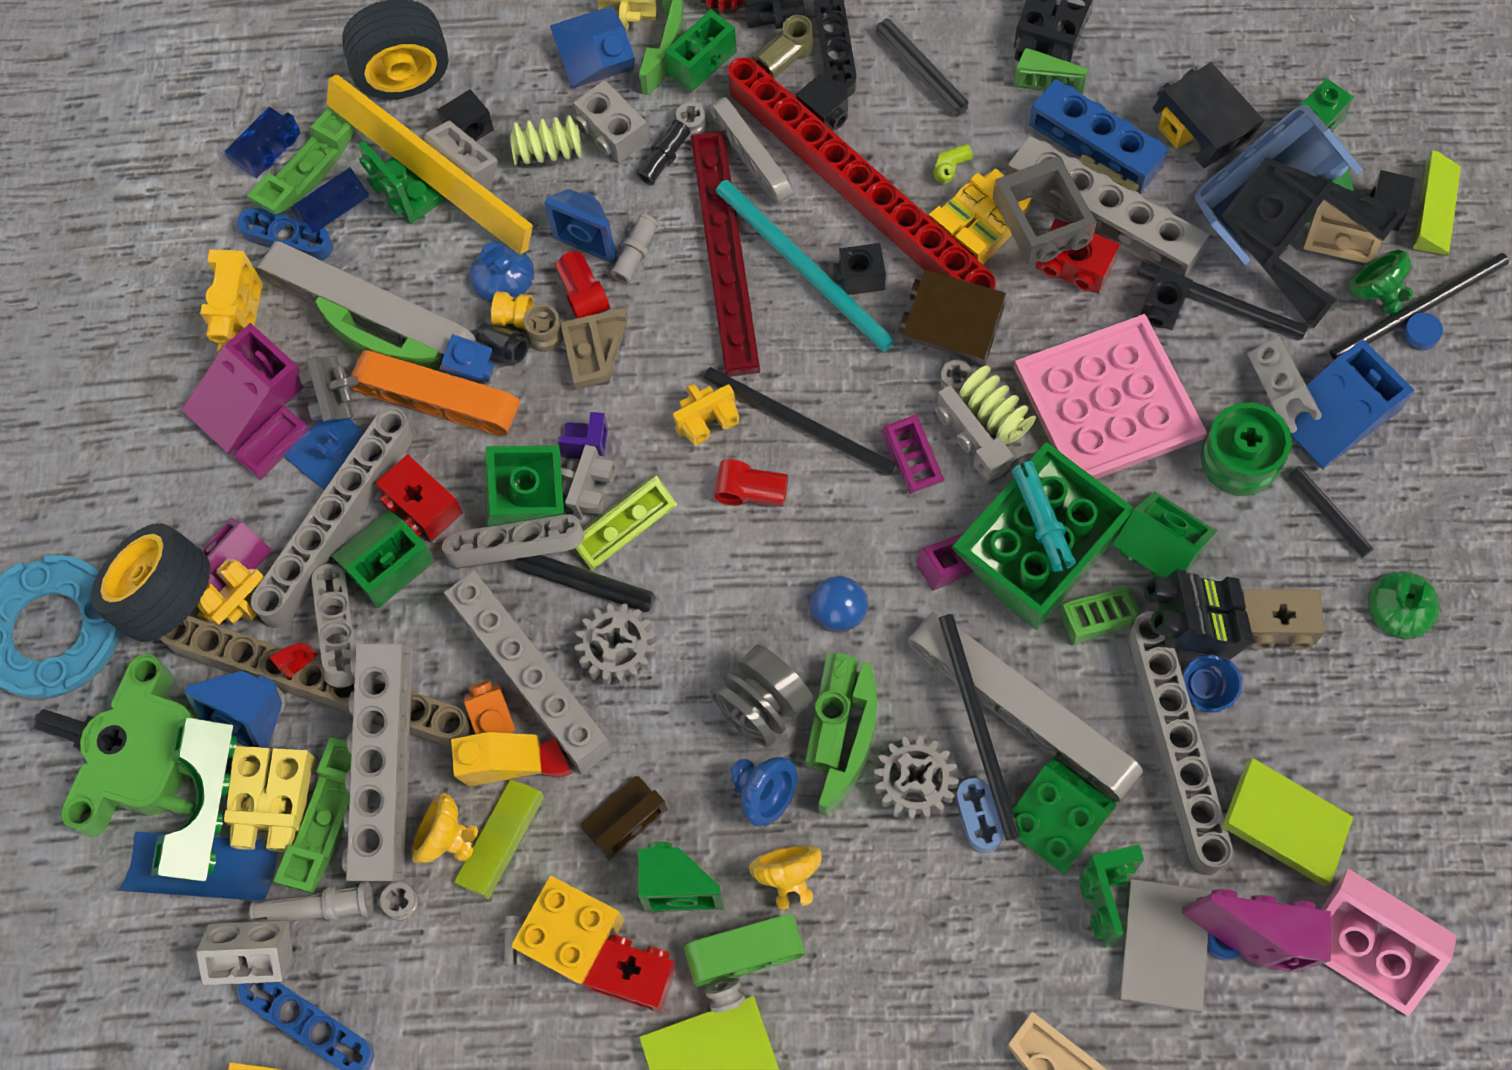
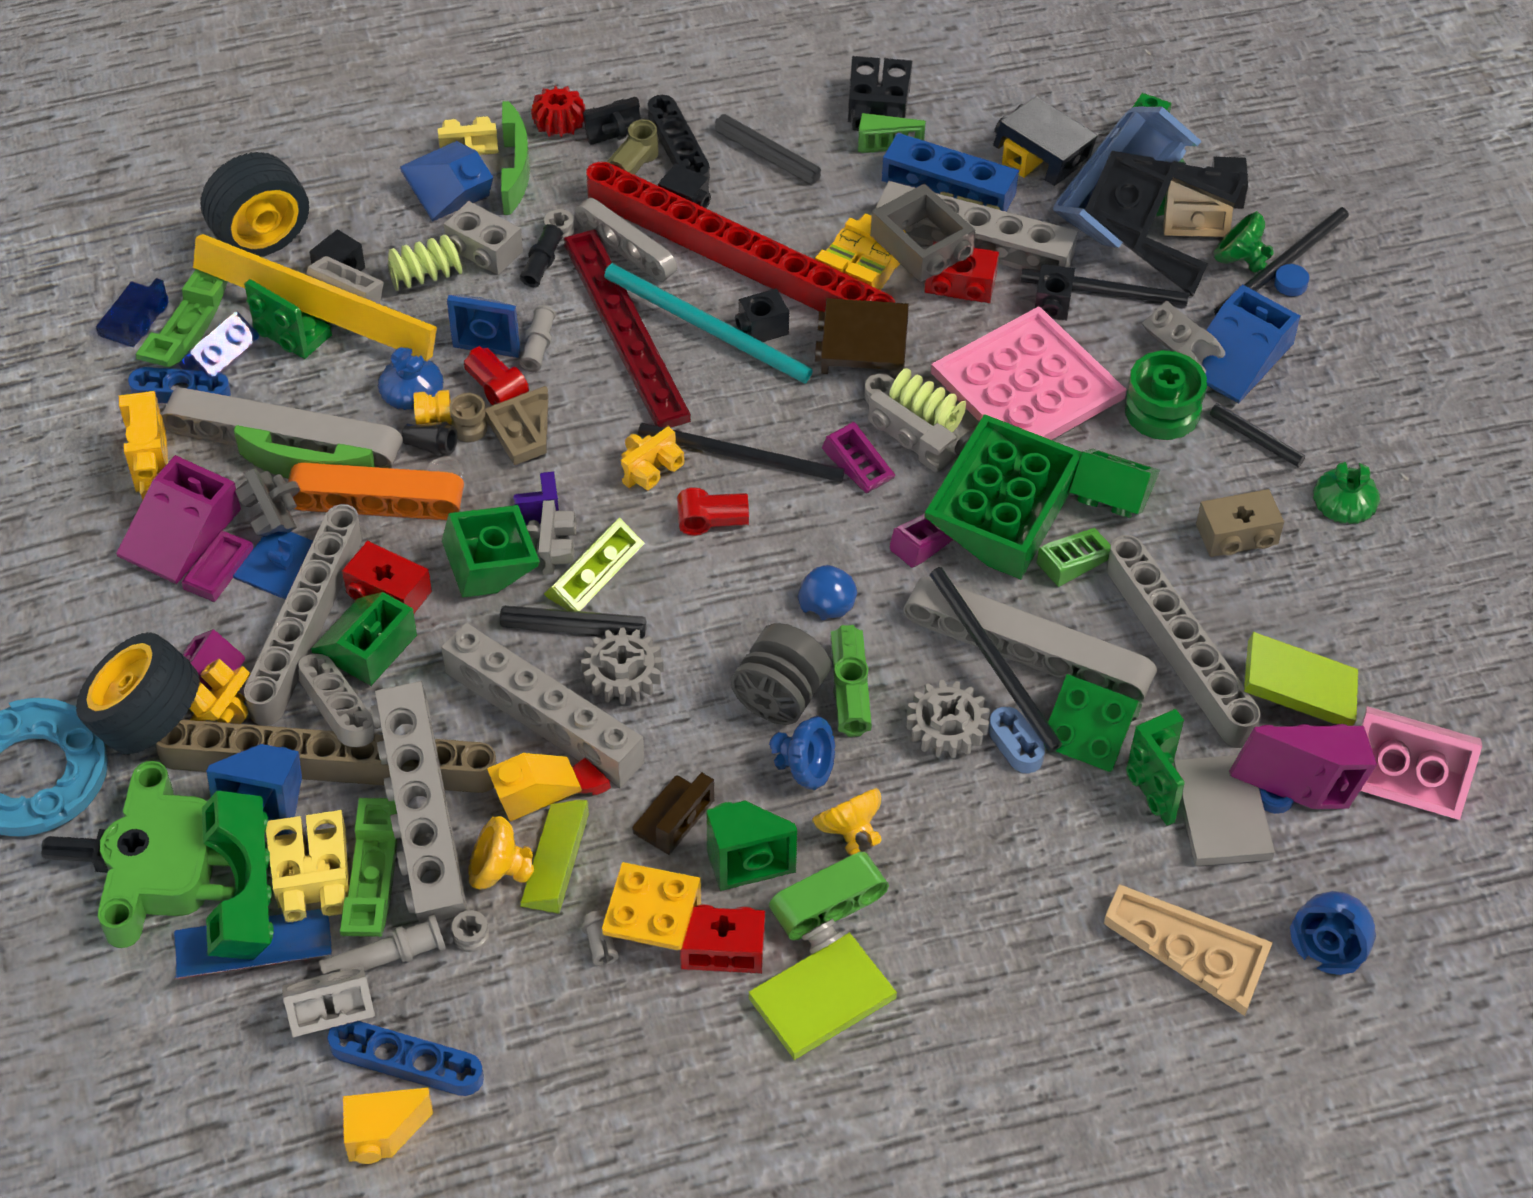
camera: 20 degrees left, 15 degrees down
red tile [270,643,318,679] -> none
blue bracket [439,334,495,384] -> none
light grey beam [442,514,585,567] -> none
orange bracket [464,680,516,734] -> none
green brick [665,9,737,93] -> none
bright green slope [819,661,877,816] -> none
lime arm [933,143,973,184] -> none
teal pin [1011,461,1076,572] -> none
black hips [1143,569,1254,659] -> none
blue hair [1182,654,1242,713] -> none
lime slope [1413,150,1461,256] -> none

